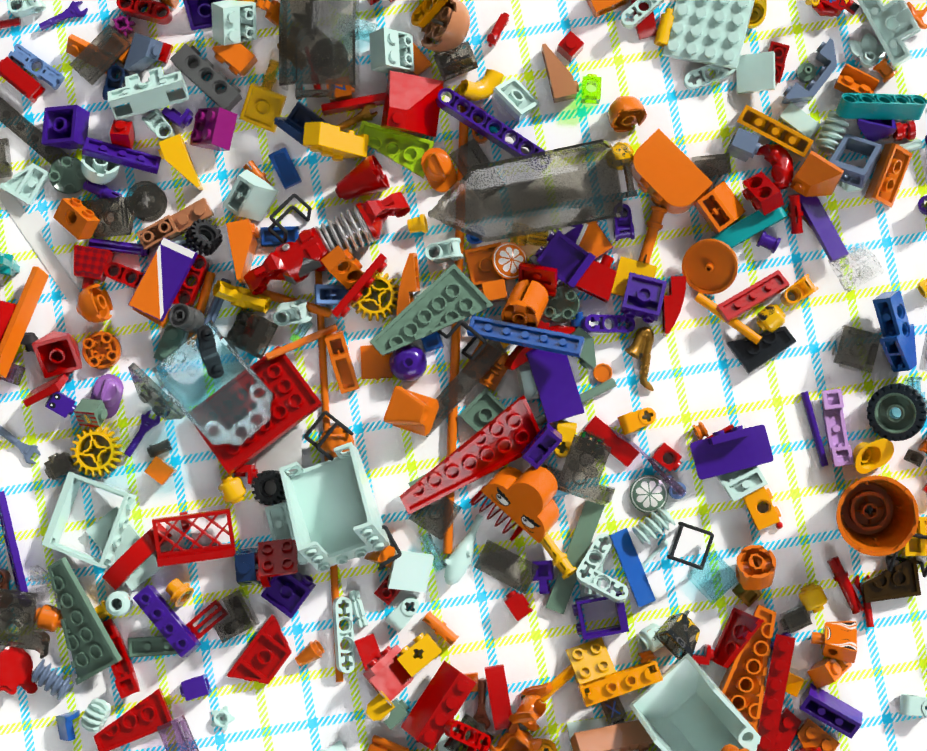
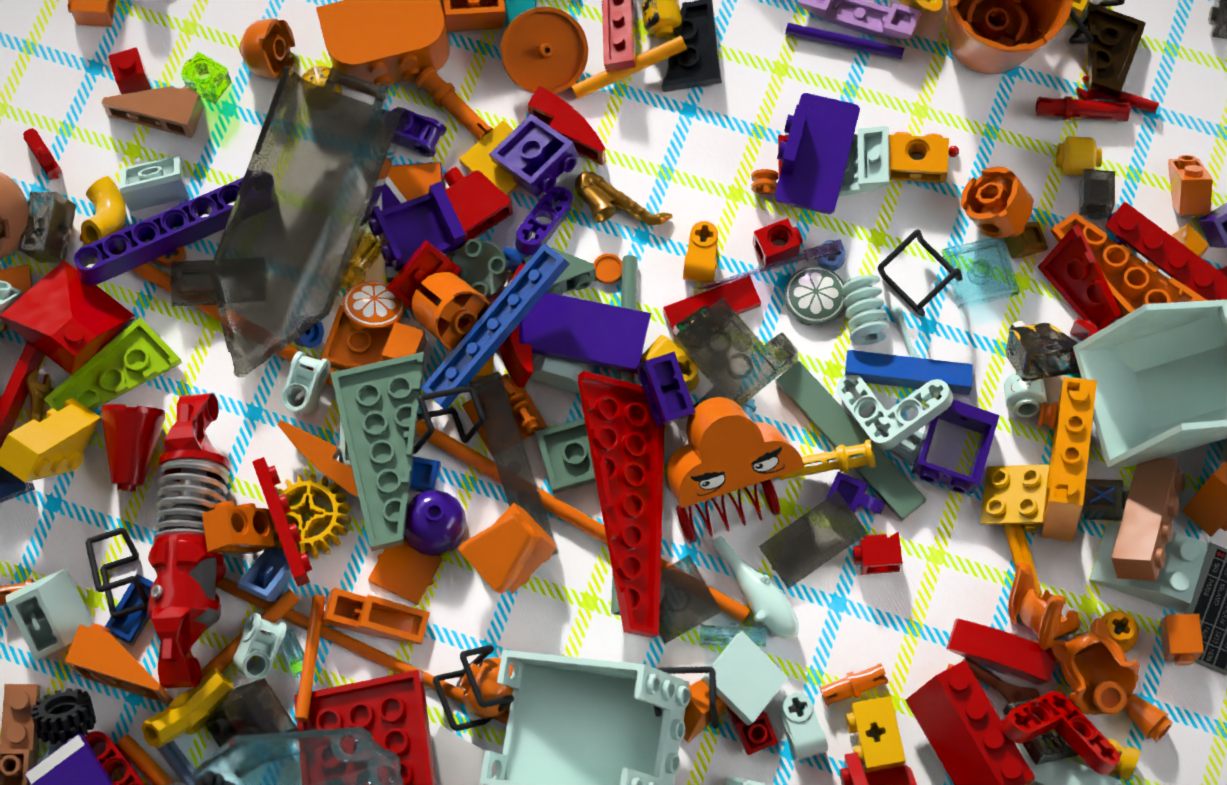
camera: 65 degrees left, 15 degrees down
blue tile [268,147,302,190] -> none
yellow piece [407,214,428,233] -> none
orange piece [421,148,457,192] -> none
orange torso [811,621,857,663] -> none

